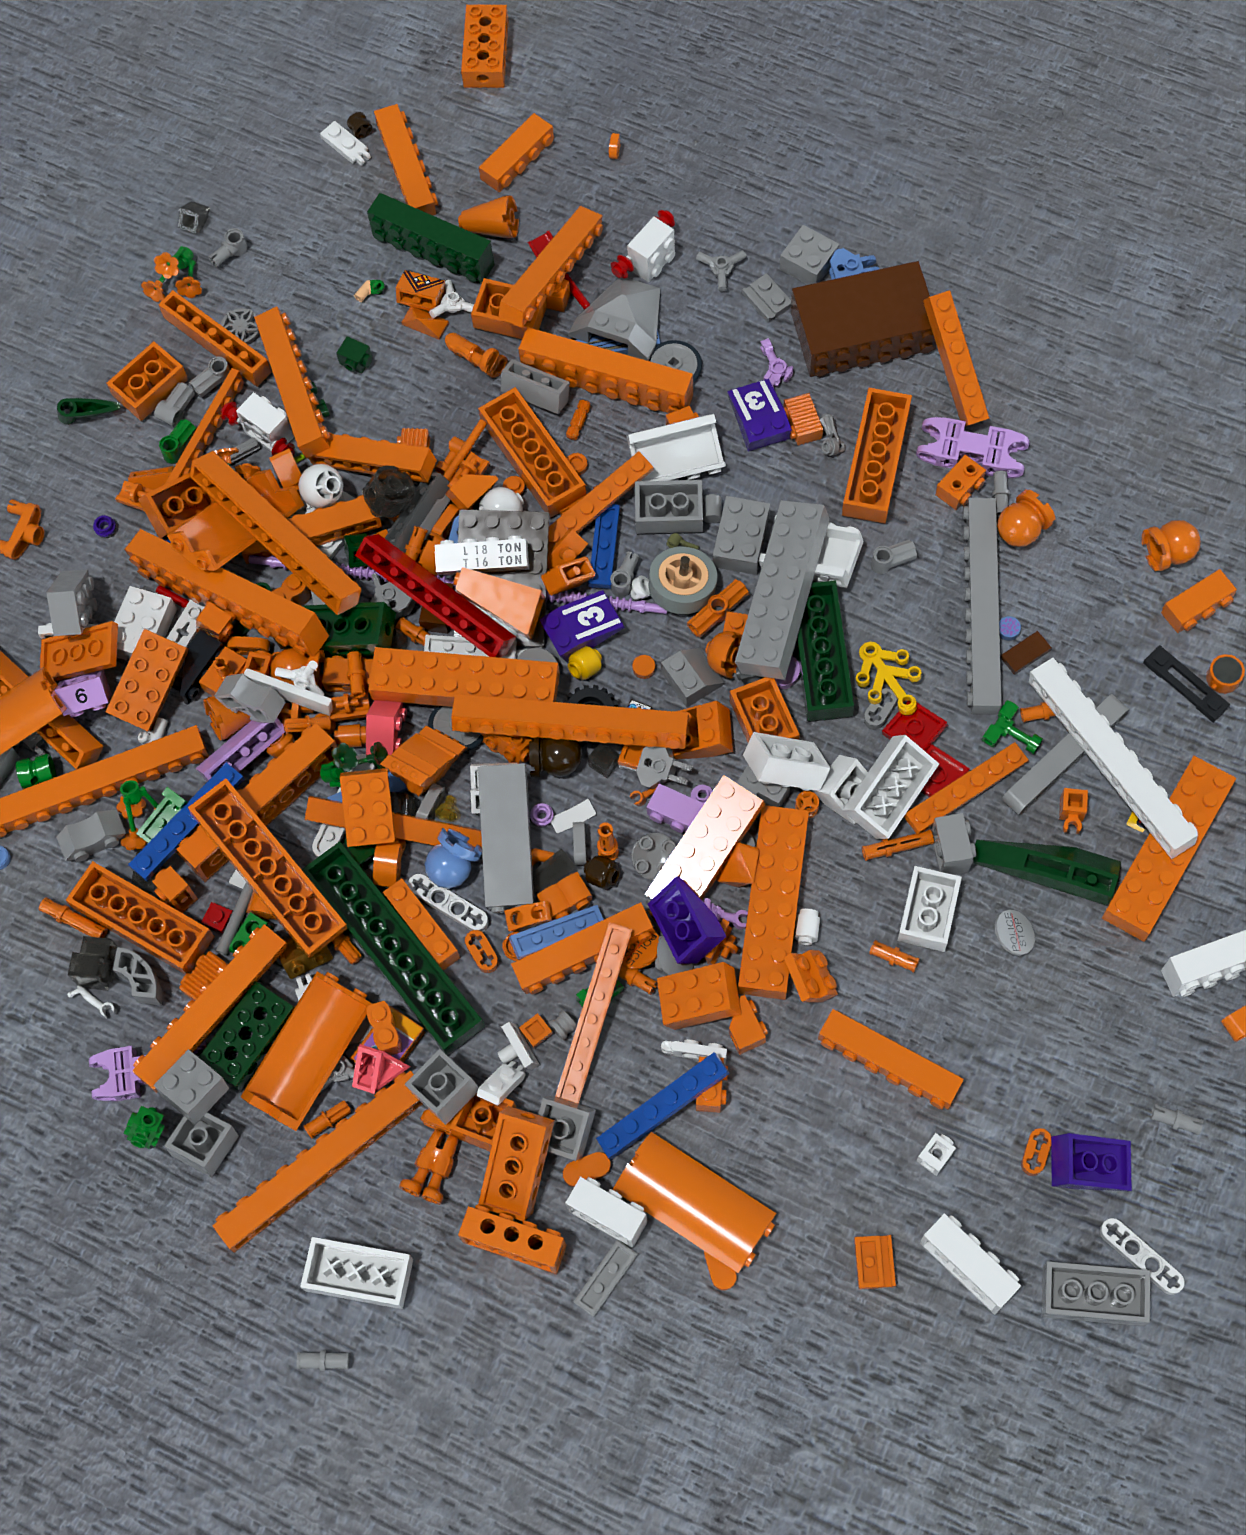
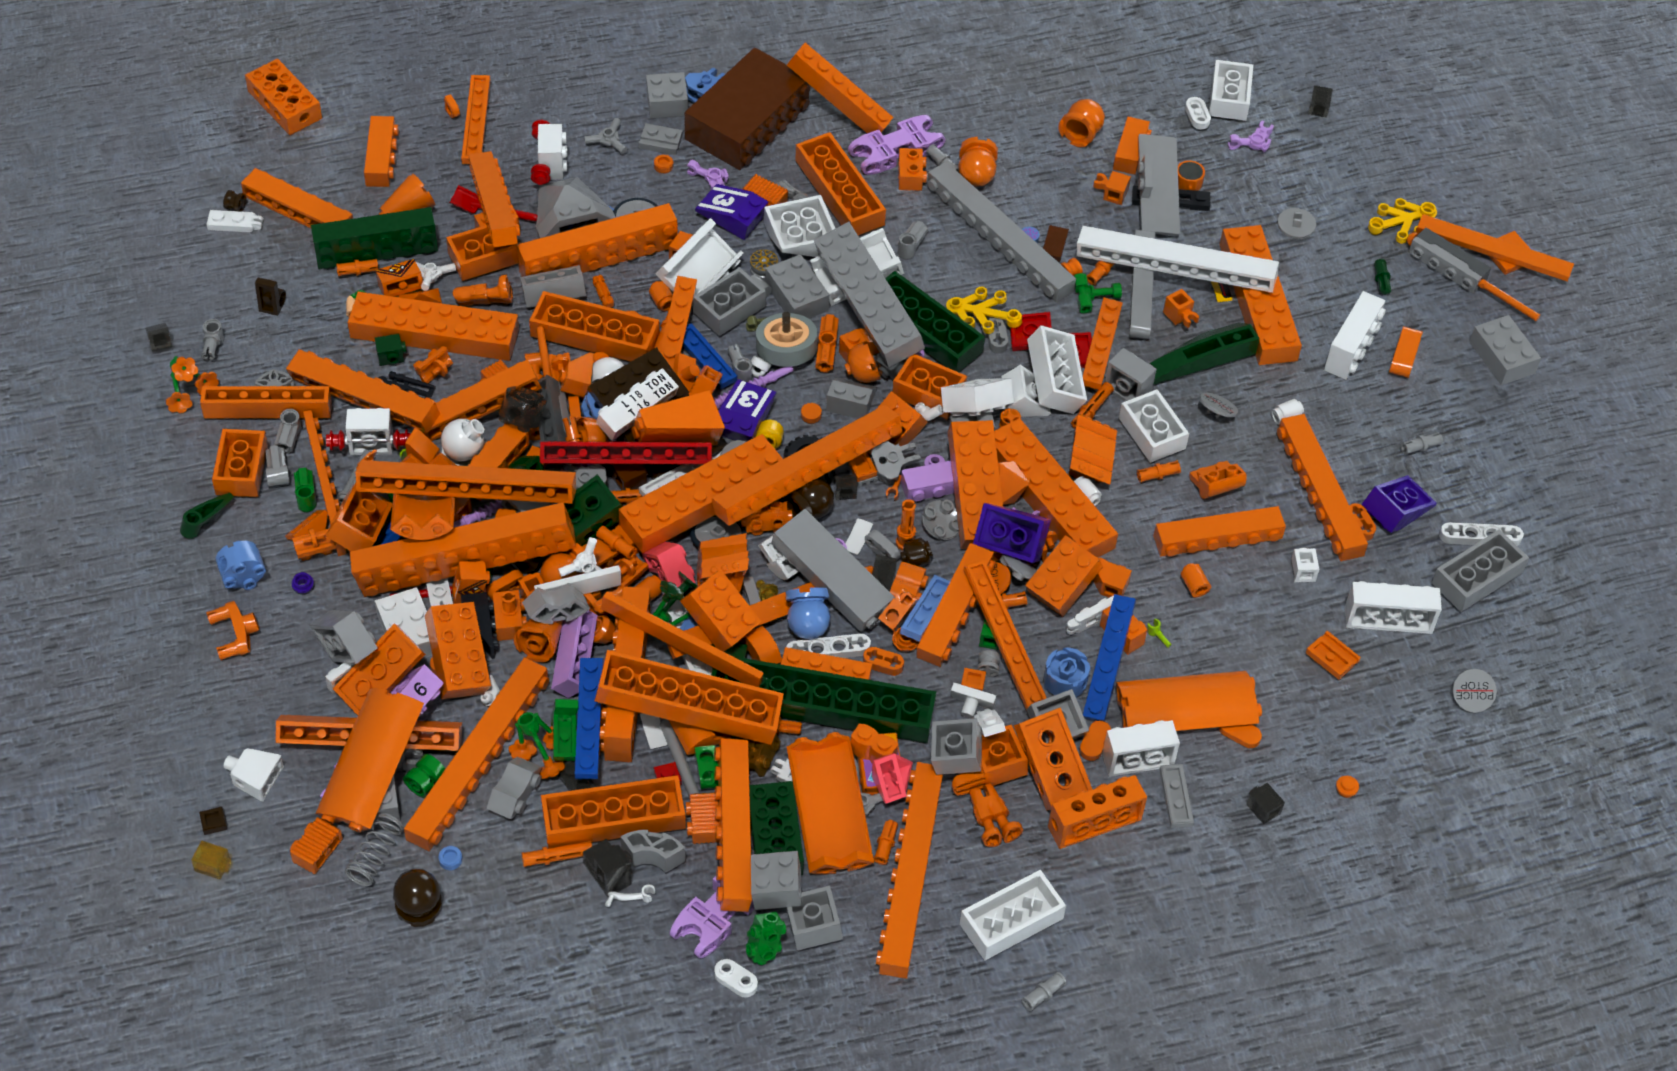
camera: 50 degrees left, 15 degrees down
orange brick [152,866,198,913] -> none
orange plate [784,950,838,1002] -> none
none -> medium blue brick [215,541,266,590]
none -> dark brown plate [255,277,286,316]
none -> orange pin [336,259,378,277]
none -> orange brick [348,292,519,361]
none -> black piece [378,371,436,399]
none -> orange hips [413,346,453,383]
none -> orange plate [461,75,491,164]
none -> orange tile [601,592,764,687]
none -> orange brick [649,281,673,311]
none -> orange tile [654,155,673,173]
none -> white plate [714,959,758,997]
none -> light grey wheel [750,250,778,281]
none -> white slope [764,195,835,257]
none -> white arm [915,402,944,421]
none -> medium blue brick [1043,647,1090,698]
none -> orange wheel [1060,258,1083,276]
none -> orange slope [1069,414,1117,484]
none -> orange brick [1093,171,1131,205]
none -> light grey bracket [1137,134,1180,236]
none -> lime hand [1147,619,1172,648]
none -> orange brick [1181,563,1211,597]
none -> orange brick [1189,461,1247,499]
none -> clear smoke brick [1246,782,1285,824]
none -> white brick [1271,399,1304,425]
none -> orange brick [1277,414,1368,562]
none -> orange plate [1336,776,1359,798]
none -> light grey piece [1452,669,1497,713]

